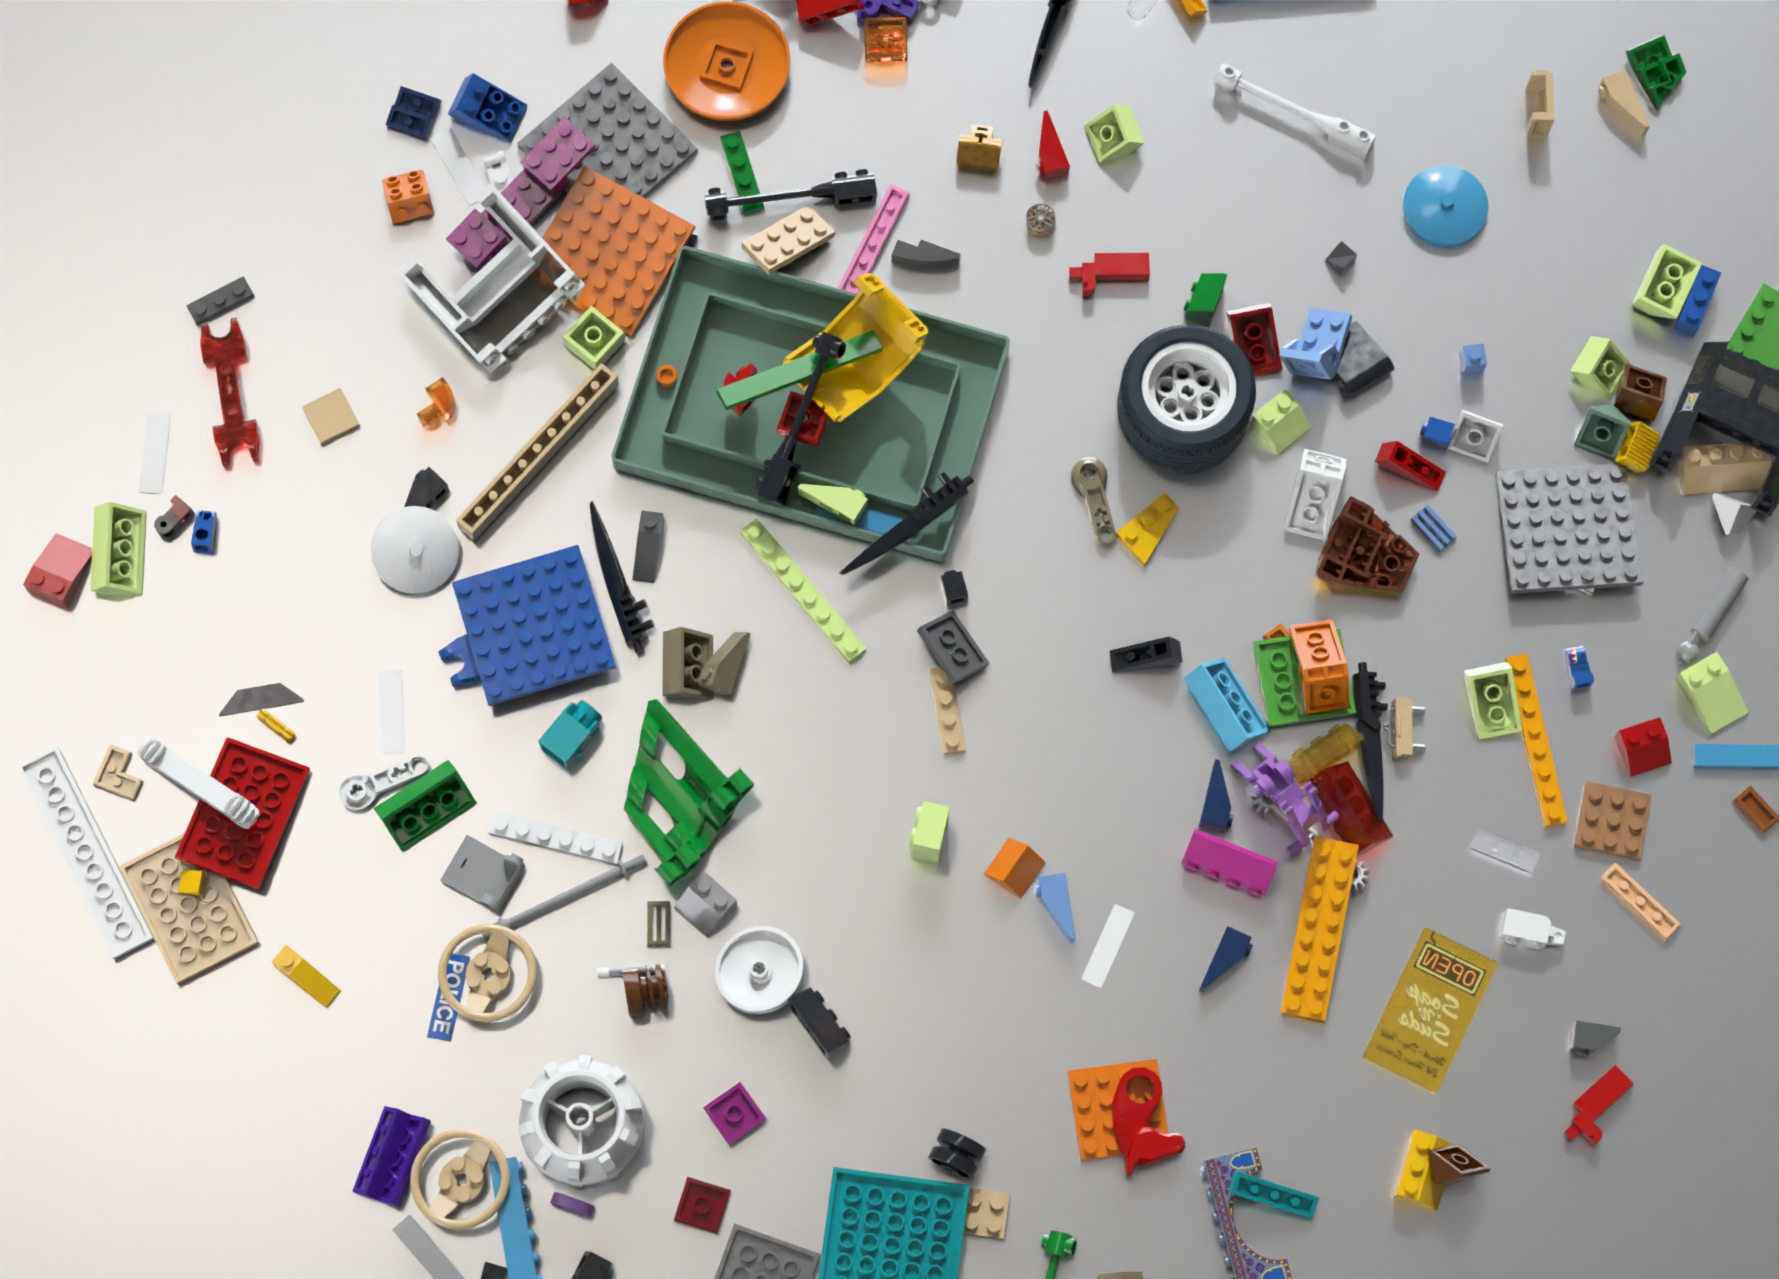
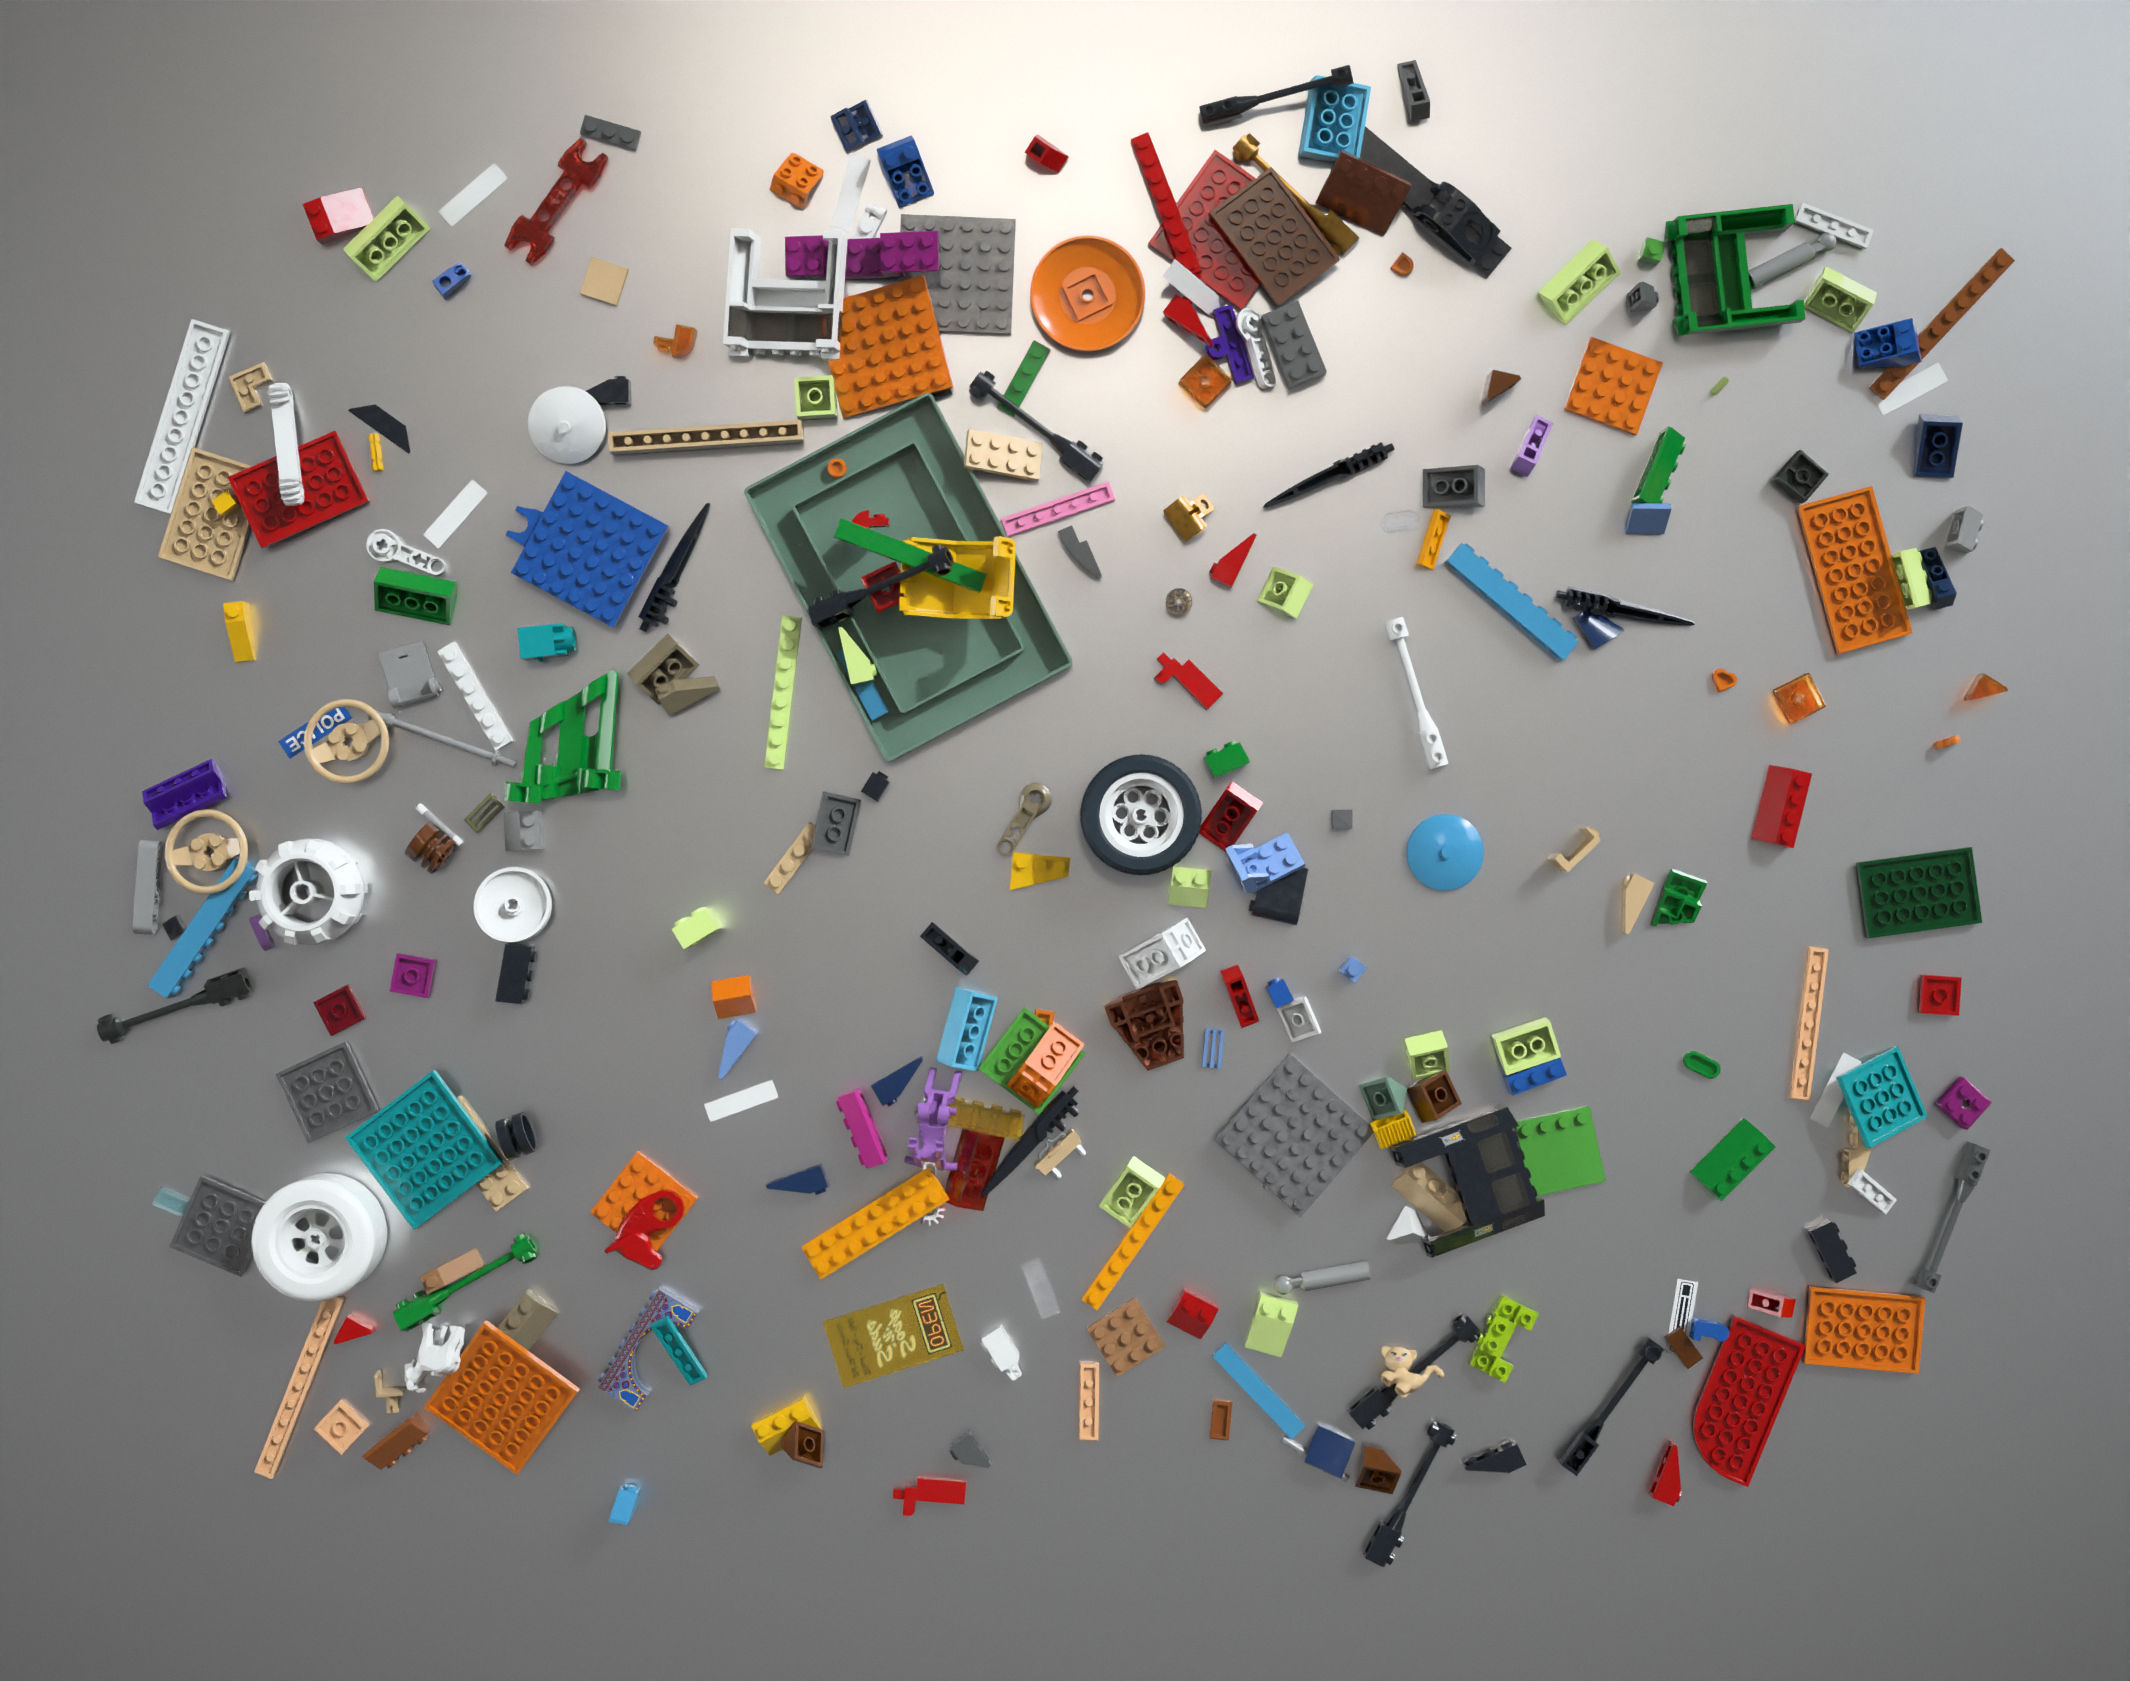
camera: 50 degrees right, 15 degrees up
leg [154,494,195,538] -> none
dark grey slope [632,510,664,583] -> none
black piece [839,471,974,575] -> none
blue leg [1564,646,1595,690] -> none

